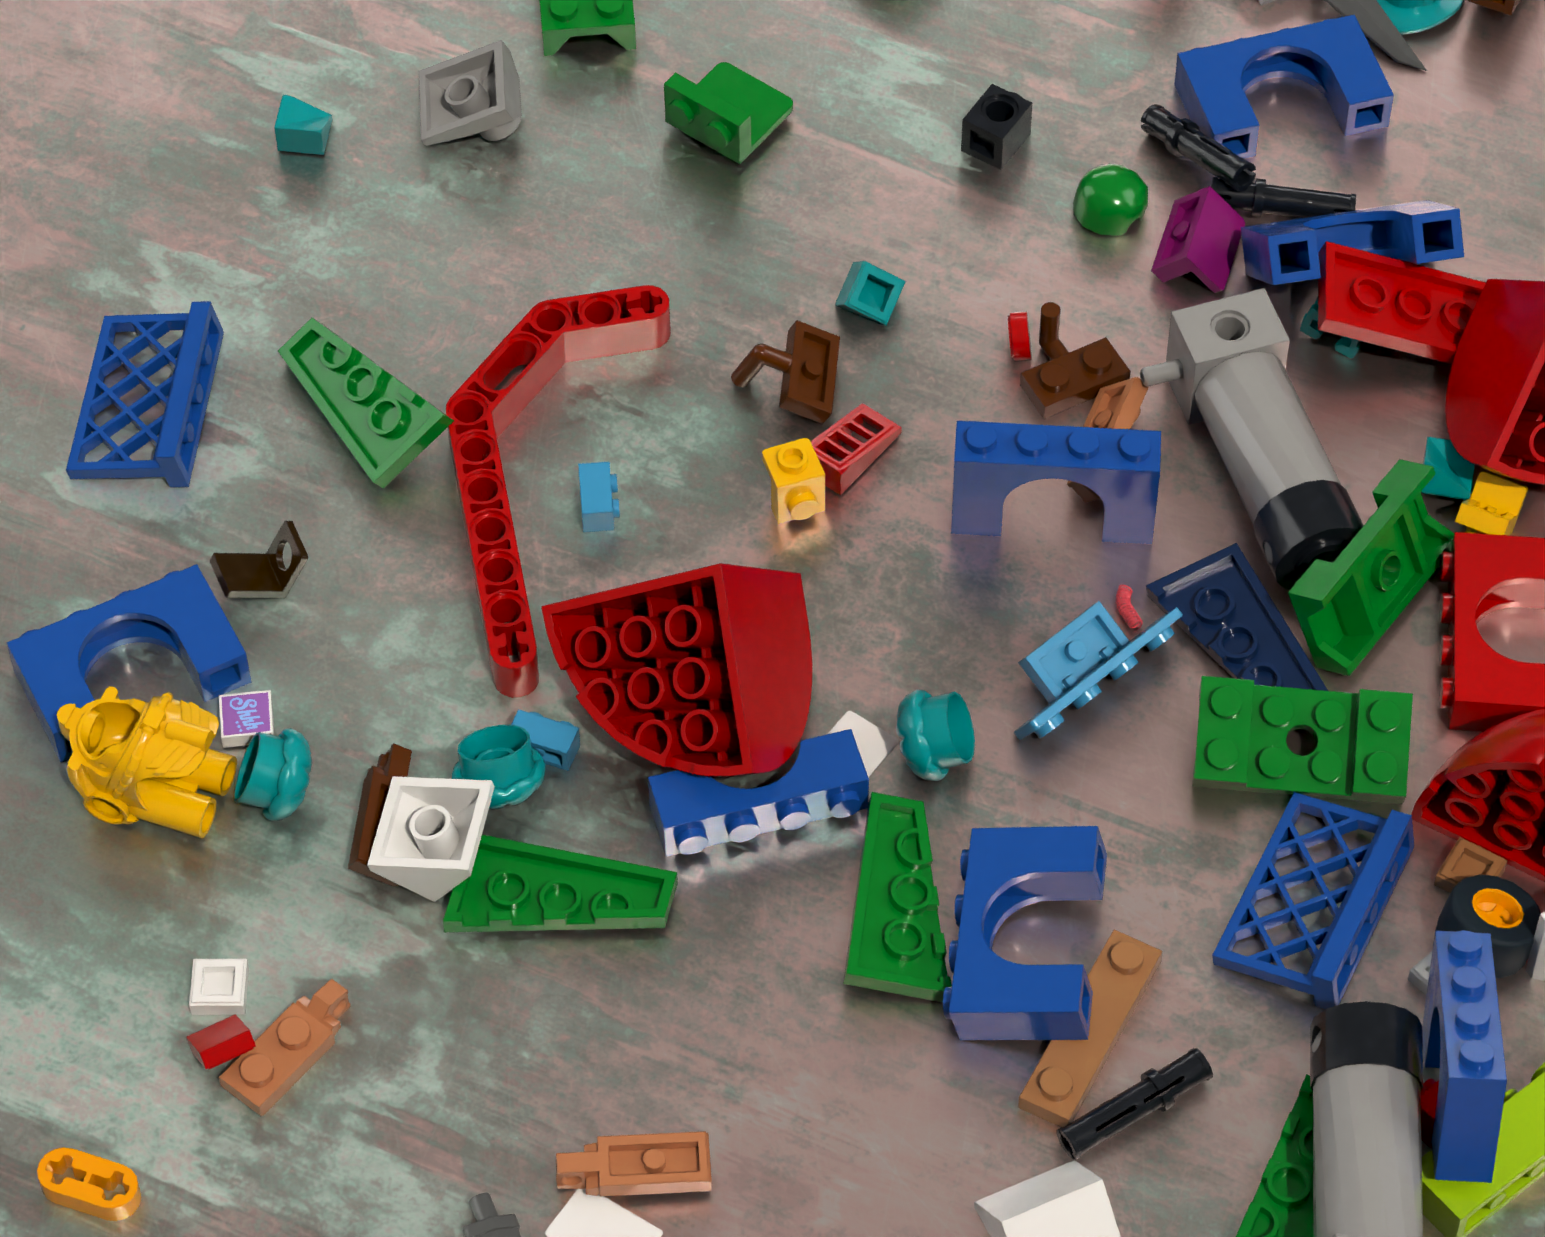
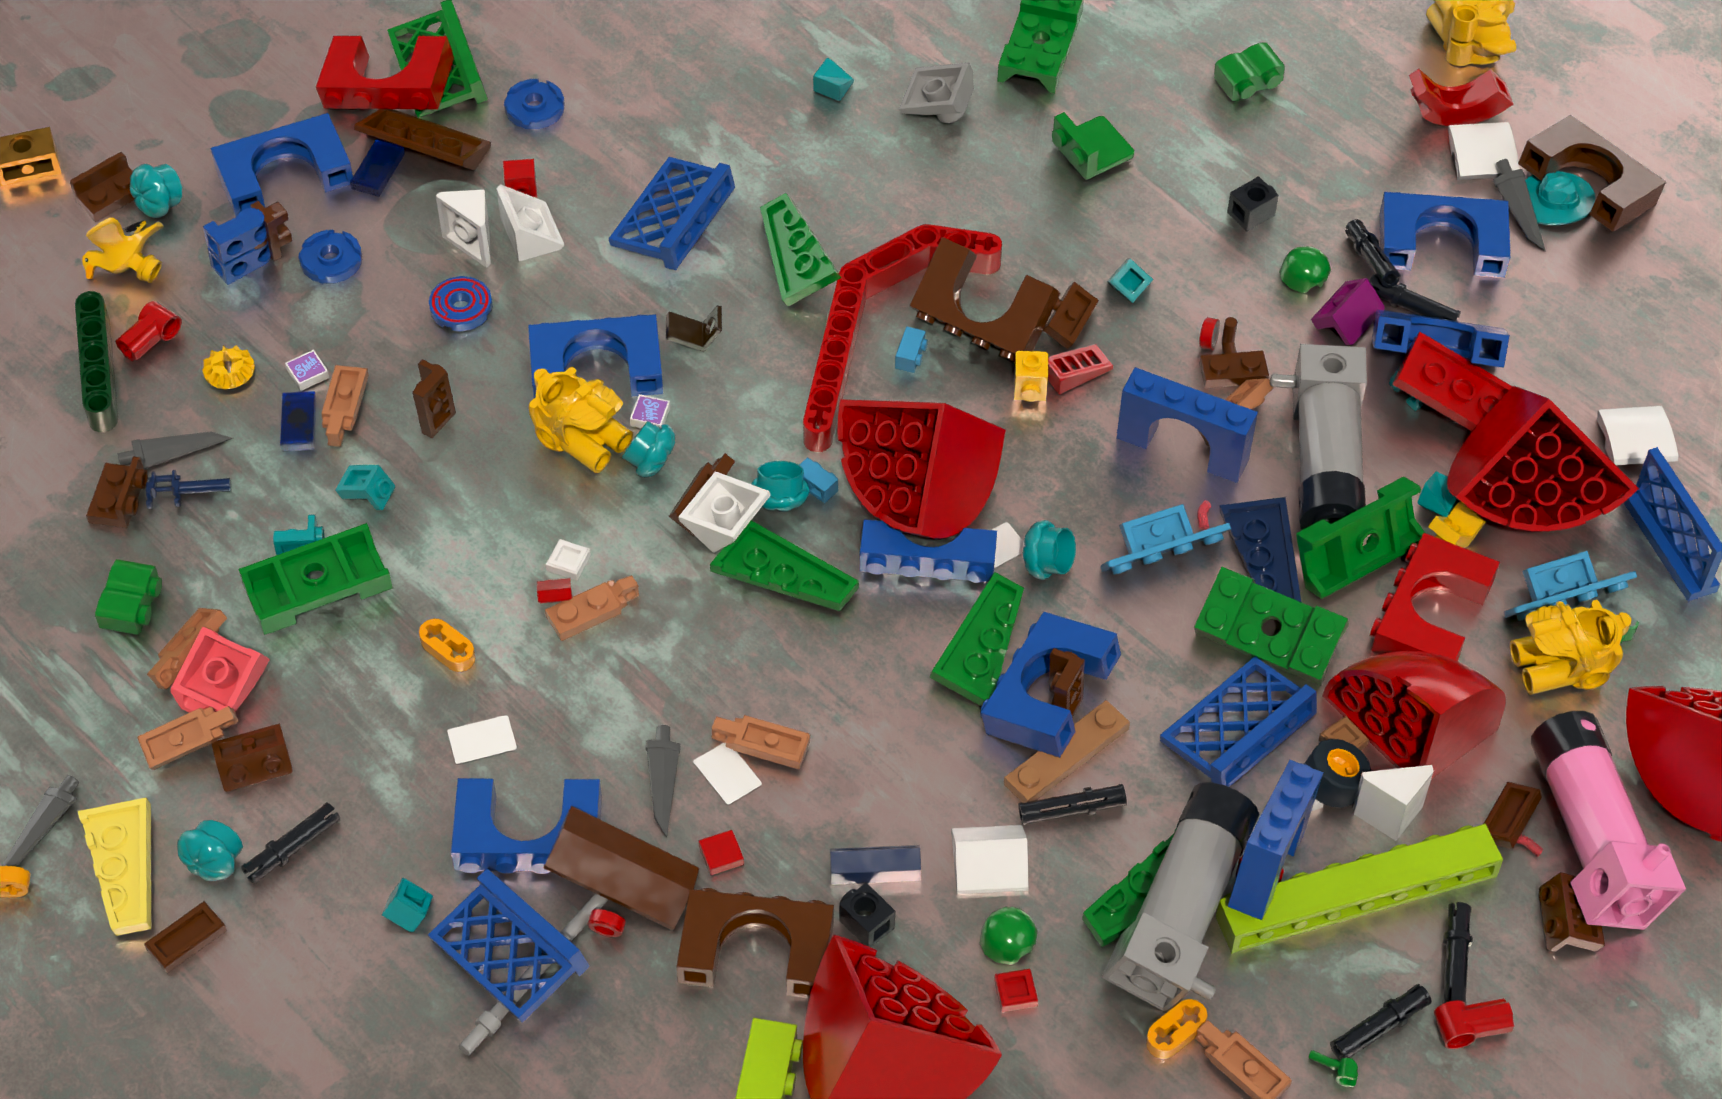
camera: 20 degrees right, 0 degrees up
none -> reddish brown arch [910,237,1061,363]
none -> reddish brown bracket [1049,648,1085,718]

